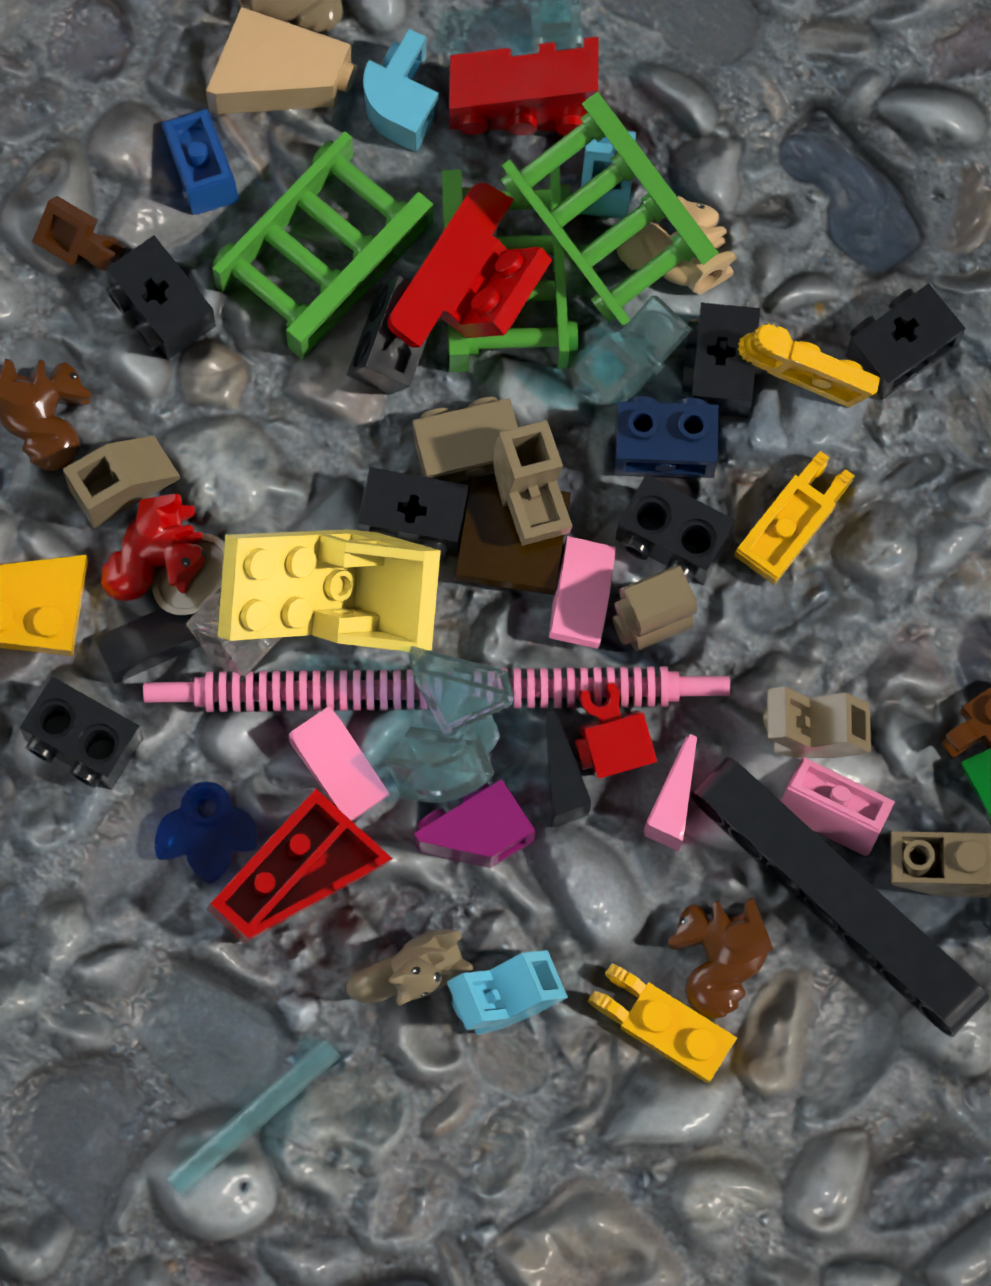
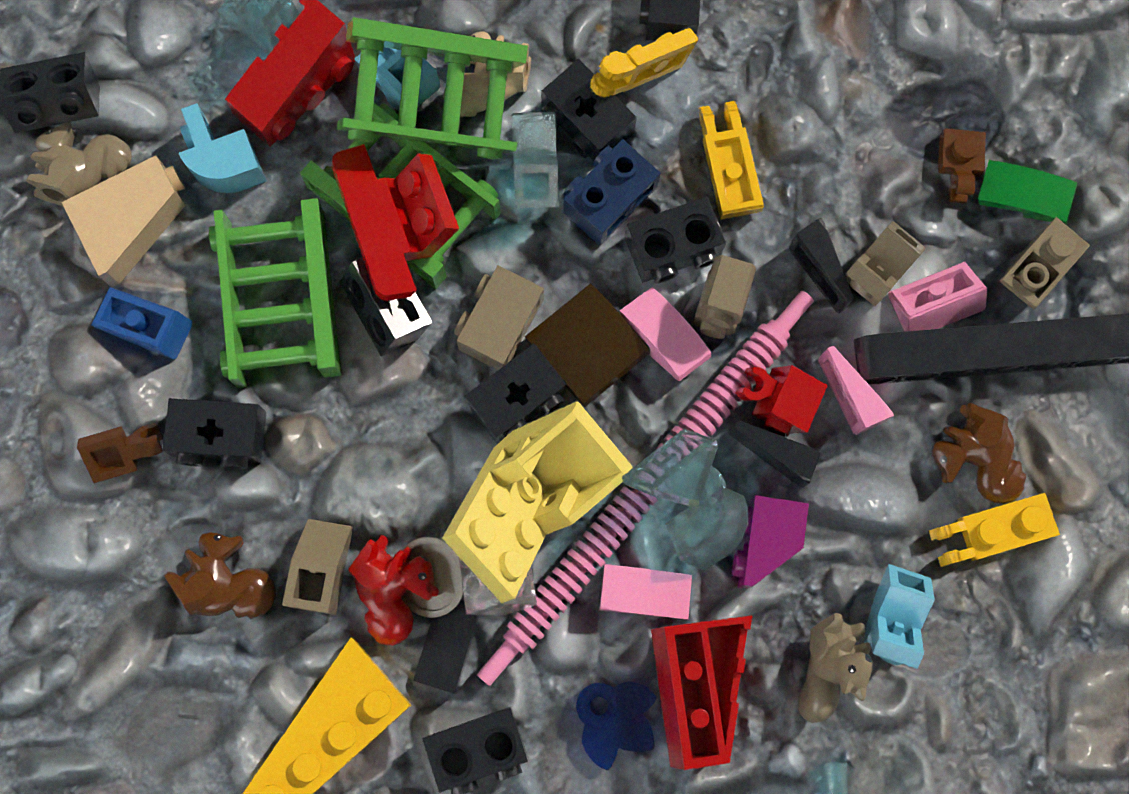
camera: 50 degrees left, 5 degrees up
dark tan brick [493,420,573,546] -> none
none -> black slope [788,217,854,313]

